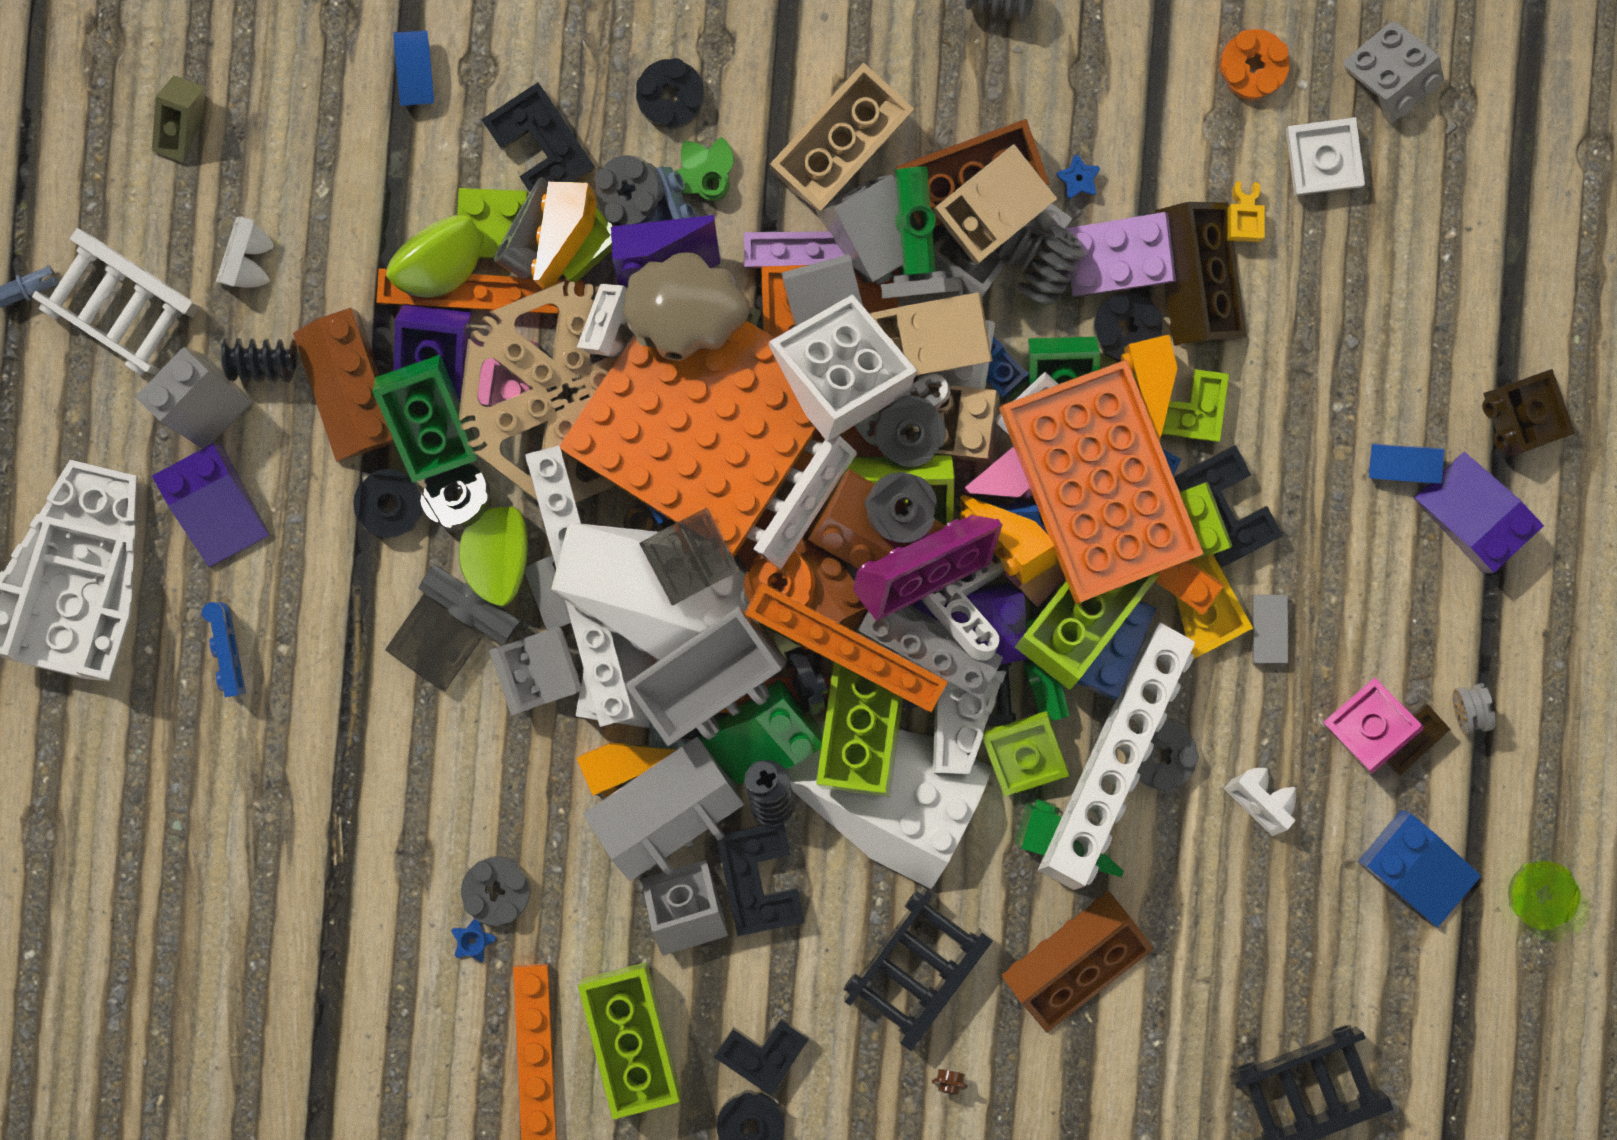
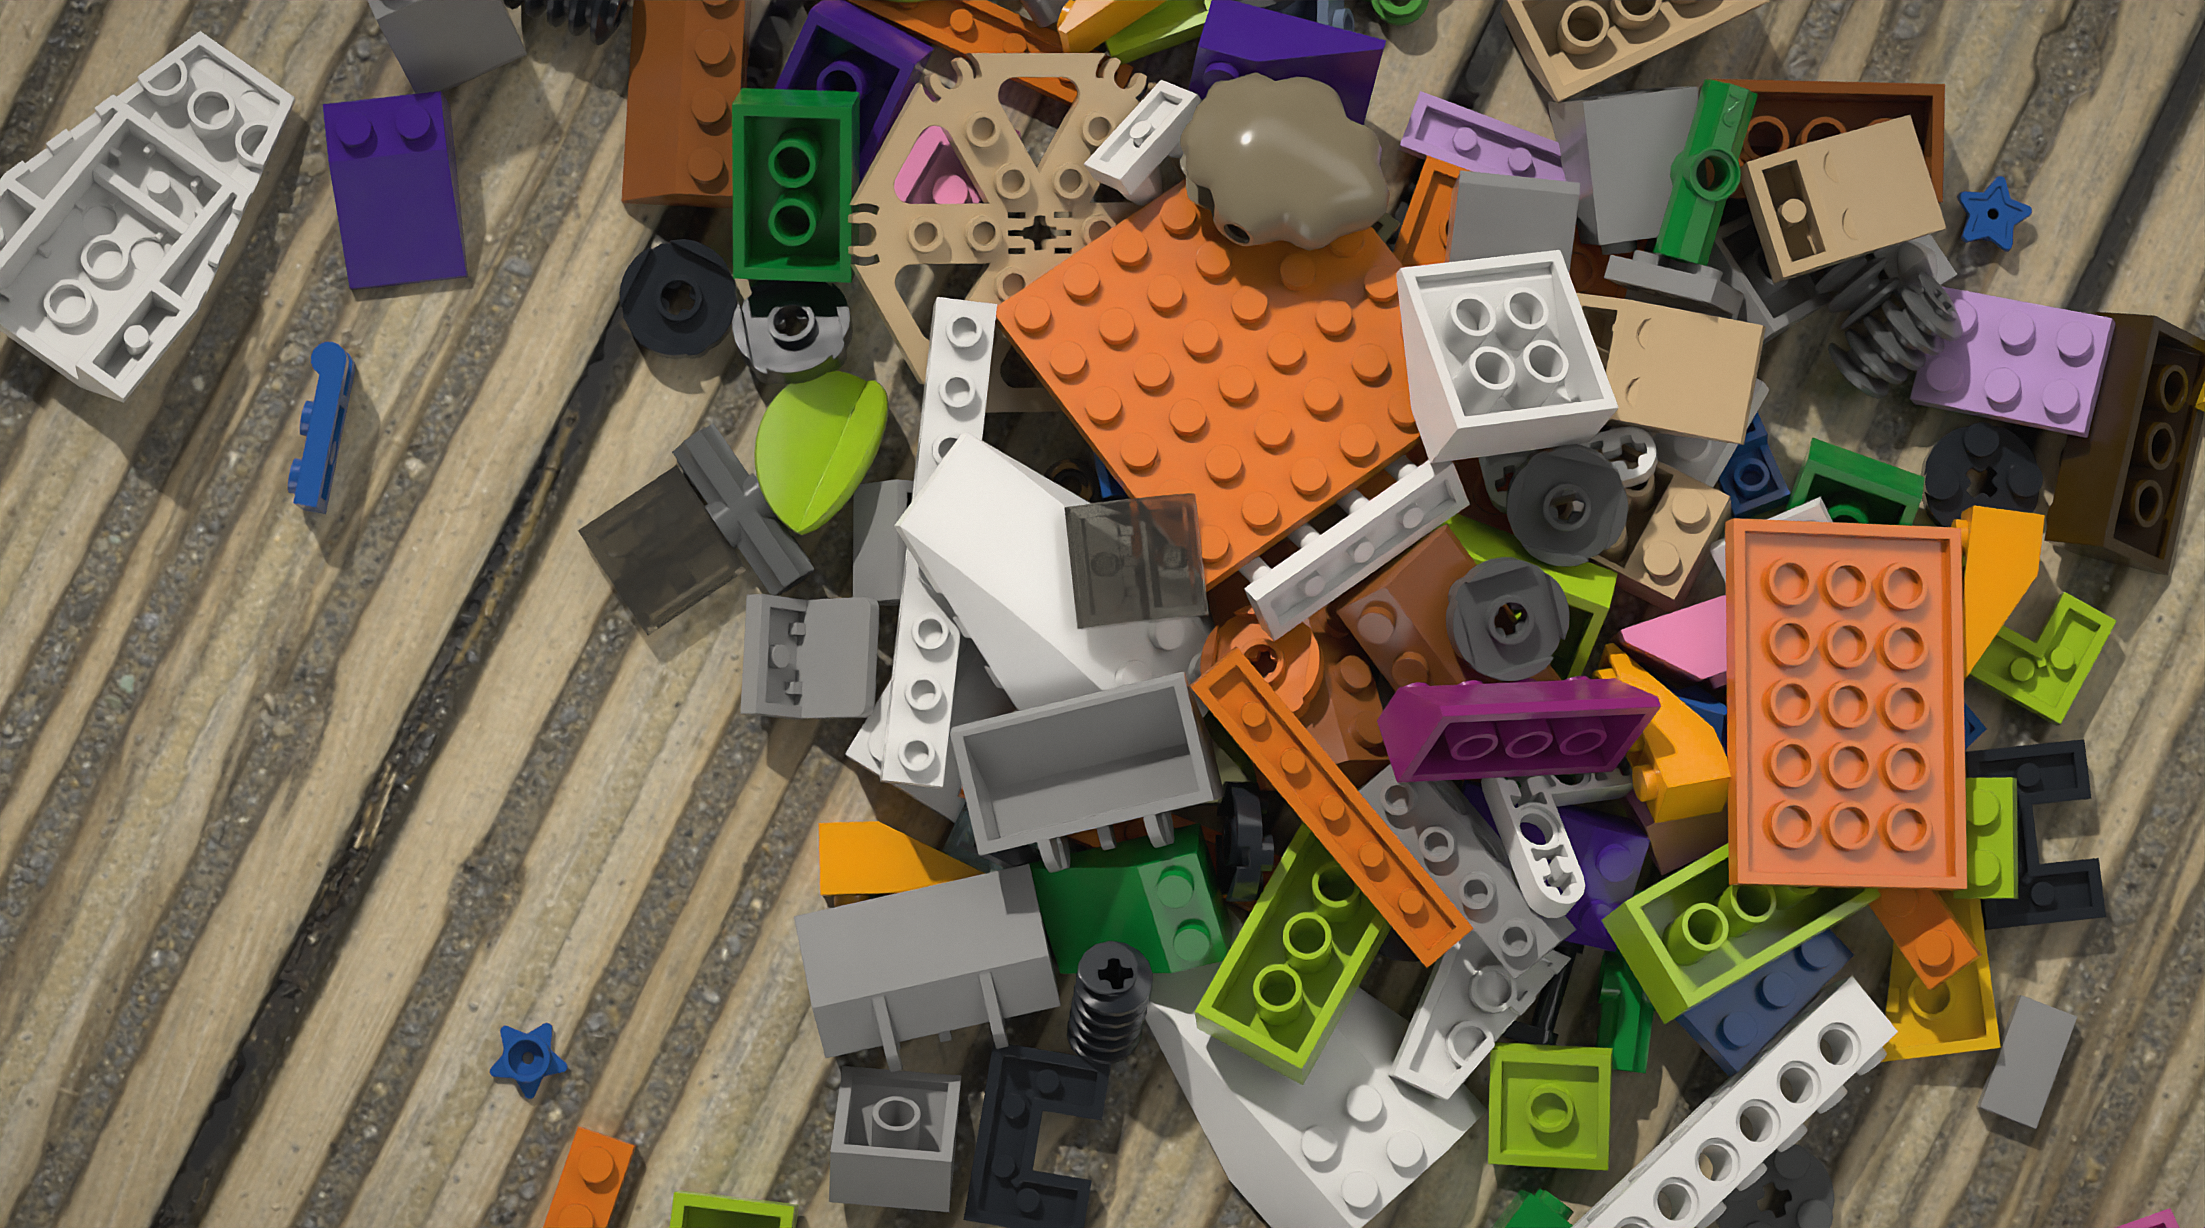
camera: 25 degrees right, 5 degrees down
dark grey plate [461,856,531,926] -> none

